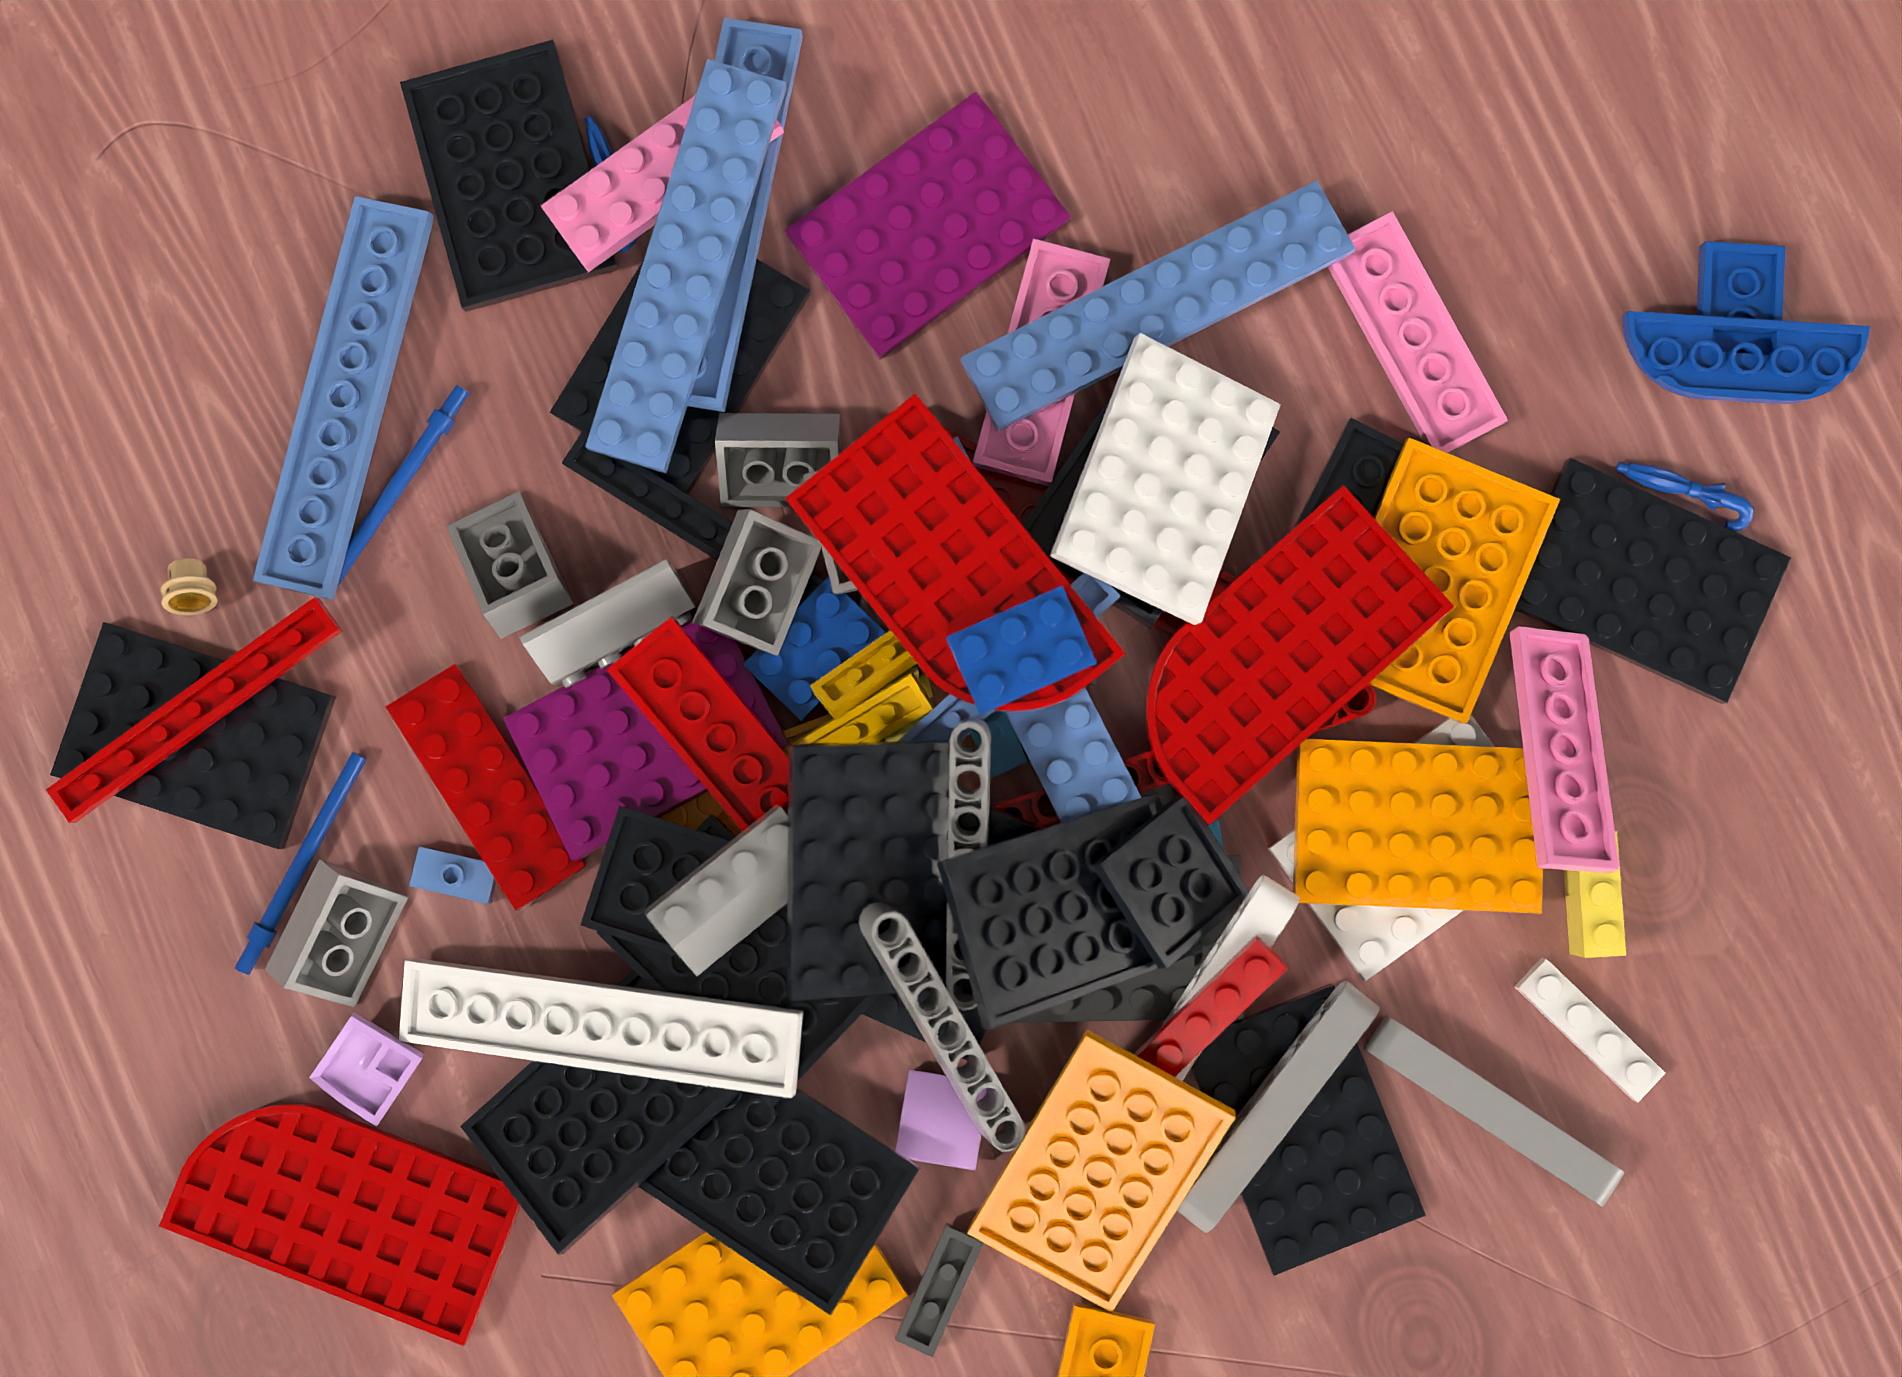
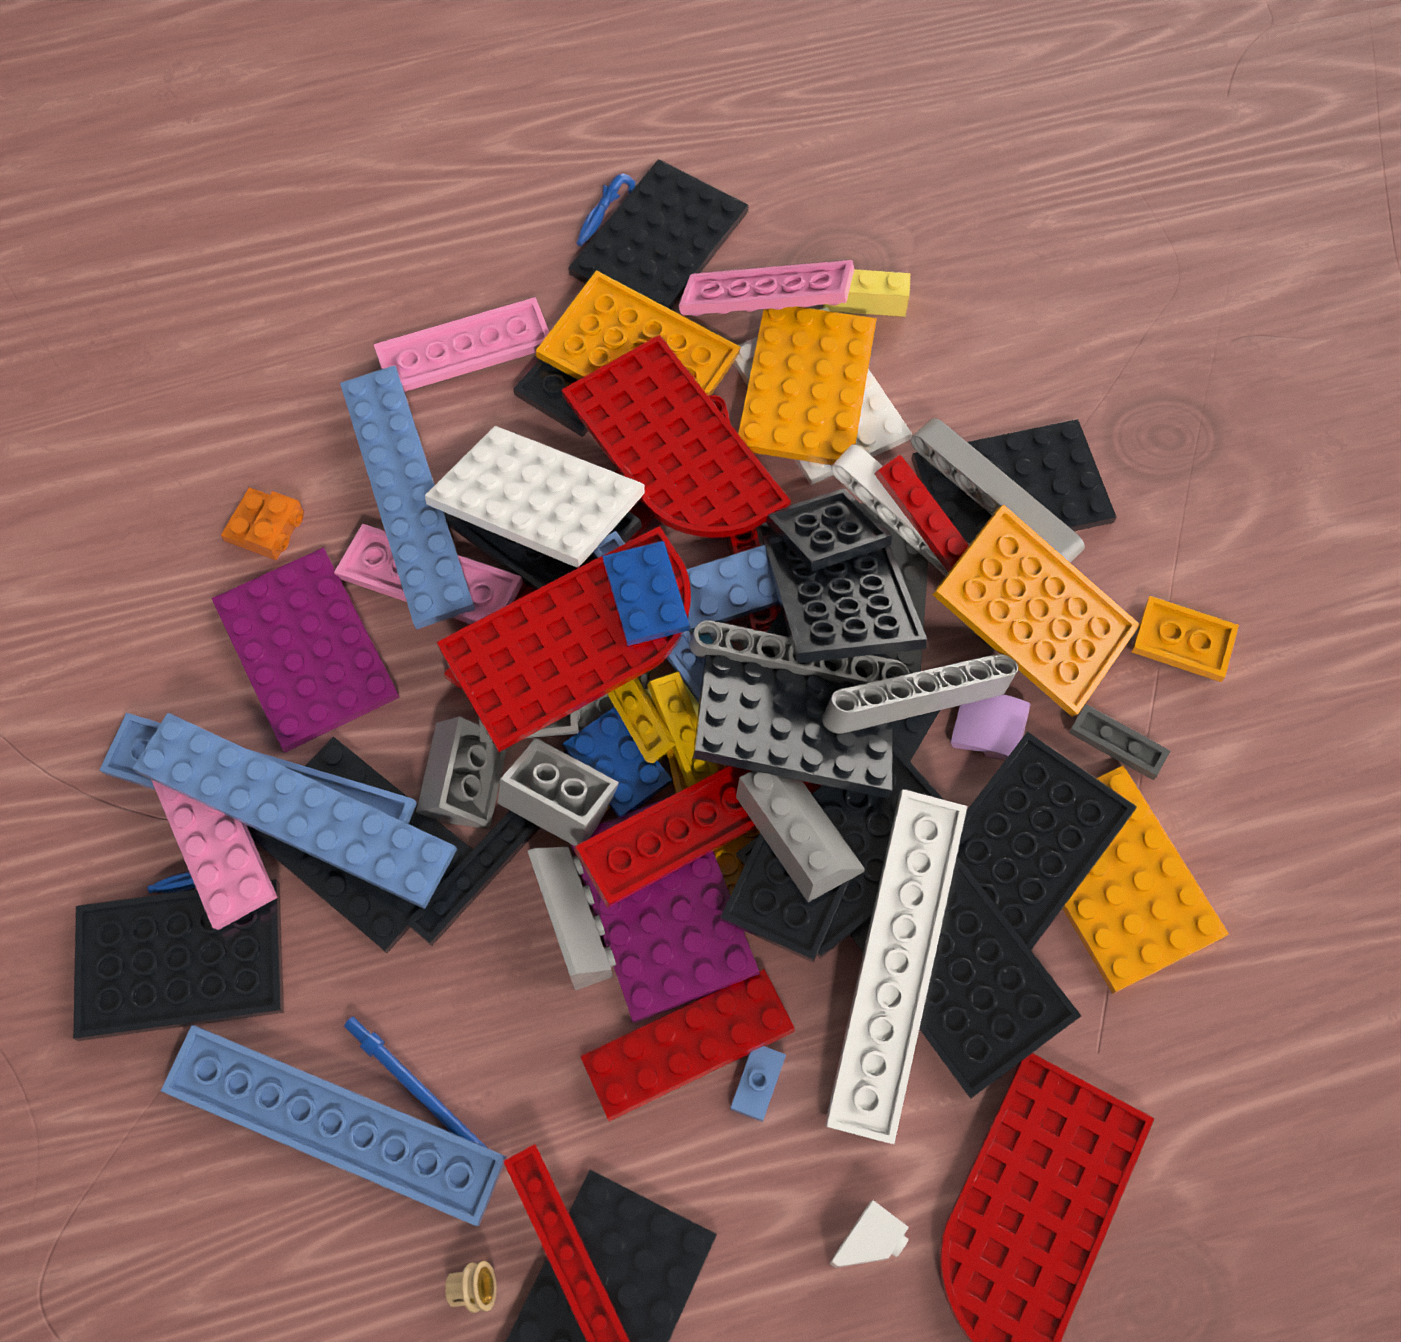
camera: 85 degrees left, 20 degrees down
blue bar [235,752,367,975] -> none
light grey slope [265,859,408,1007] -> none
lavender plate [309,1012,424,1126] -> none
light grey slope [447,491,574,639] -> none
light grey beam [1364,1015,1625,1207] -> none
white plate [1514,958,1666,1102] -> none
blue plate [1622,241,1870,404] -> none
none -> orange plate [221,487,304,561]
none -> white slope [829,1200,909,1268]

